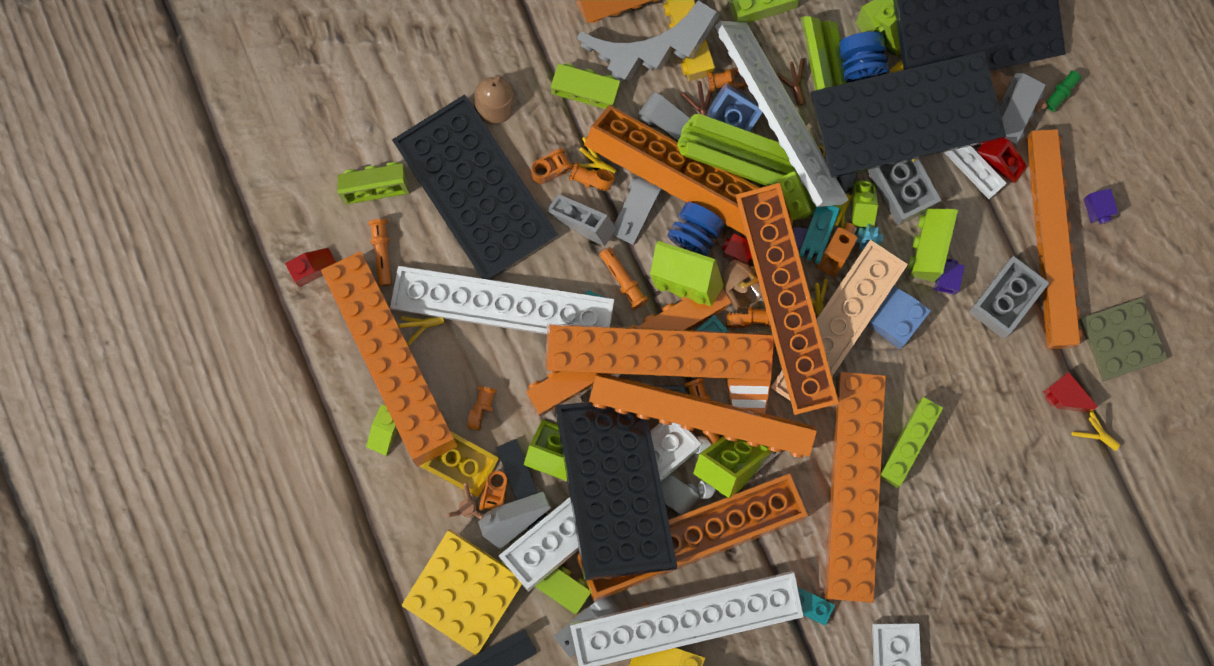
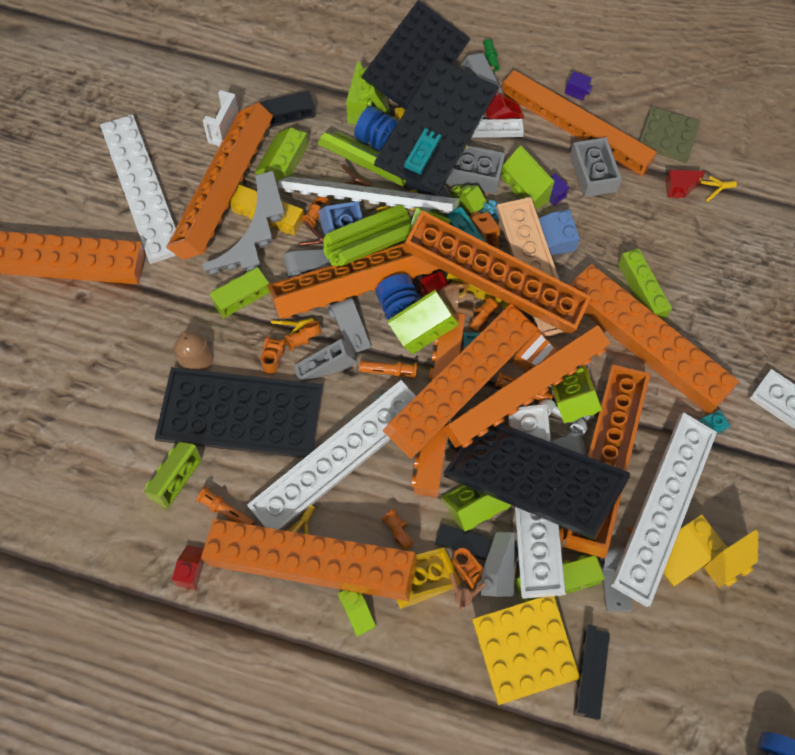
camera: 55 degrees left, 15 degrees down
none -> teal hinge [404,128,442,175]

